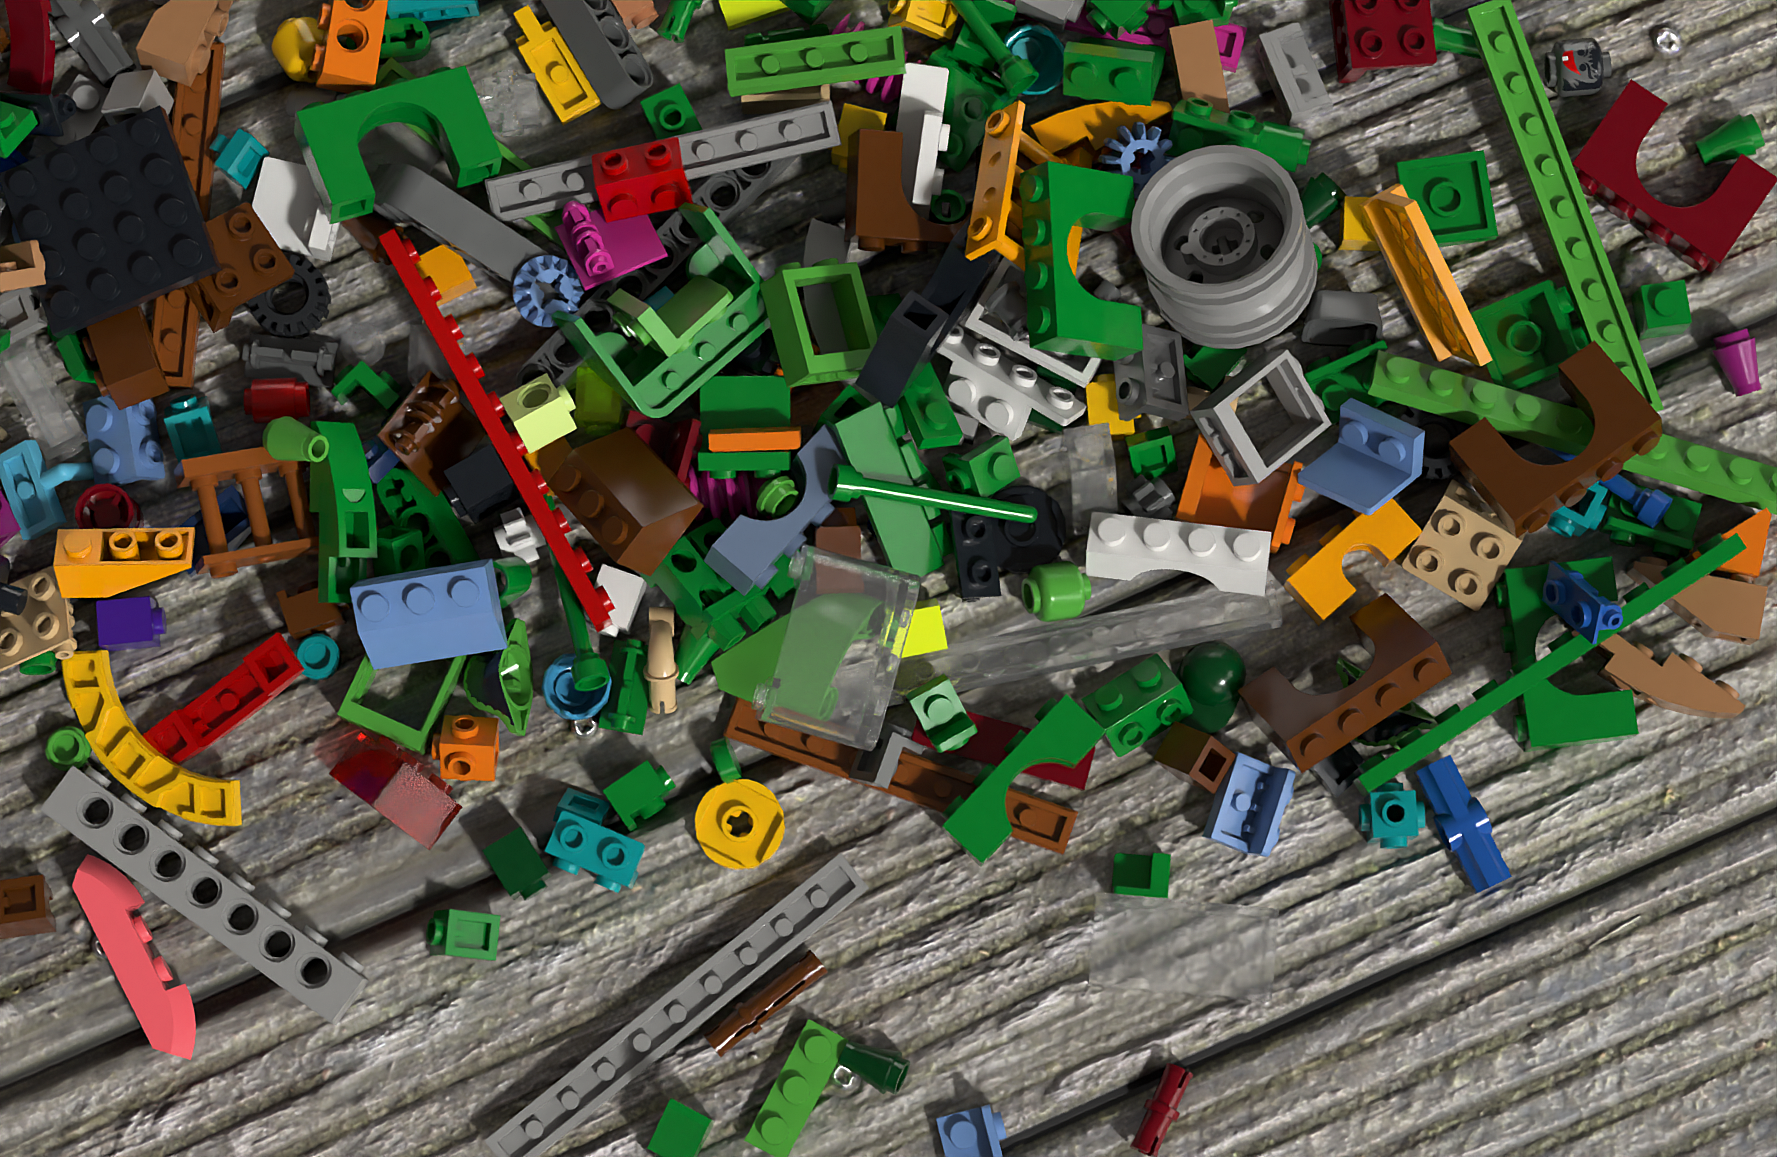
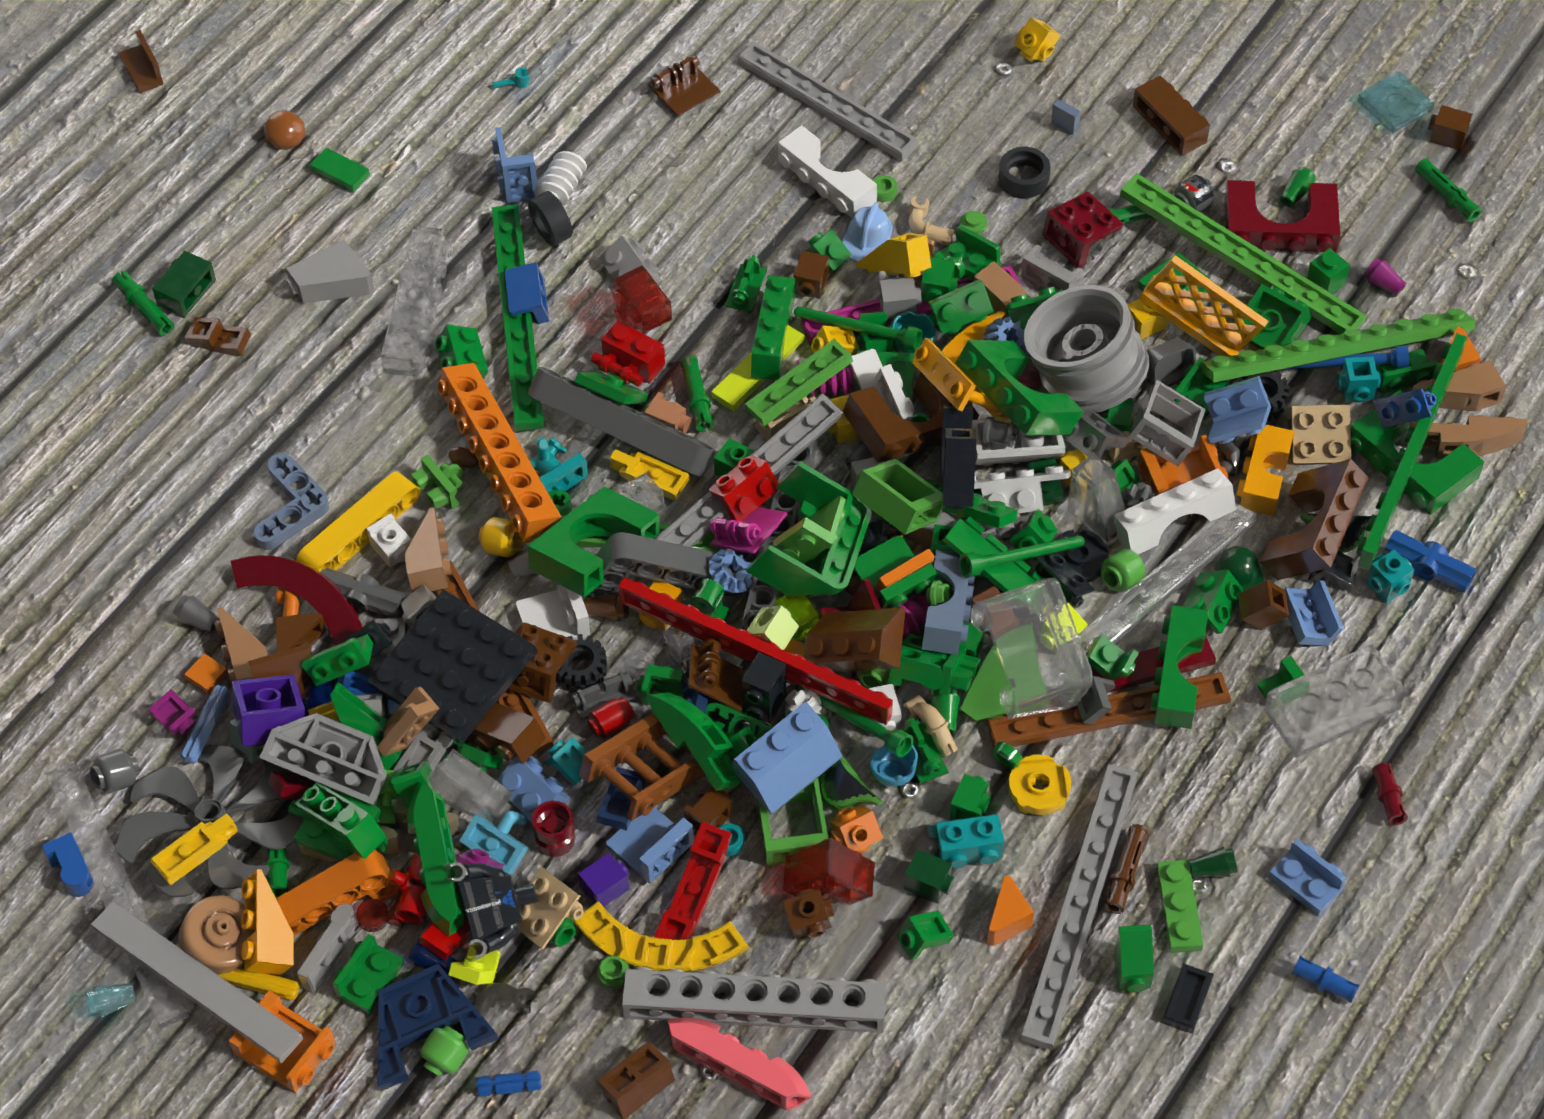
camera: 30 degrees left, 25 degrees down
light orange slope [53,527,195,598] -> none
teal tile [209,128,270,189] -> none
bright green cone [263,416,329,462] -> none
reddish brown arch [1449,340,1662,539] -> none
none -> medium blue bracket [606,807,694,884]
none -> green leg [691,579,730,622]
none -> reddish brown brick [783,889,835,939]
none -> orange slope [987,875,1034,946]
none -> dark grey arm [1216,441,1240,476]

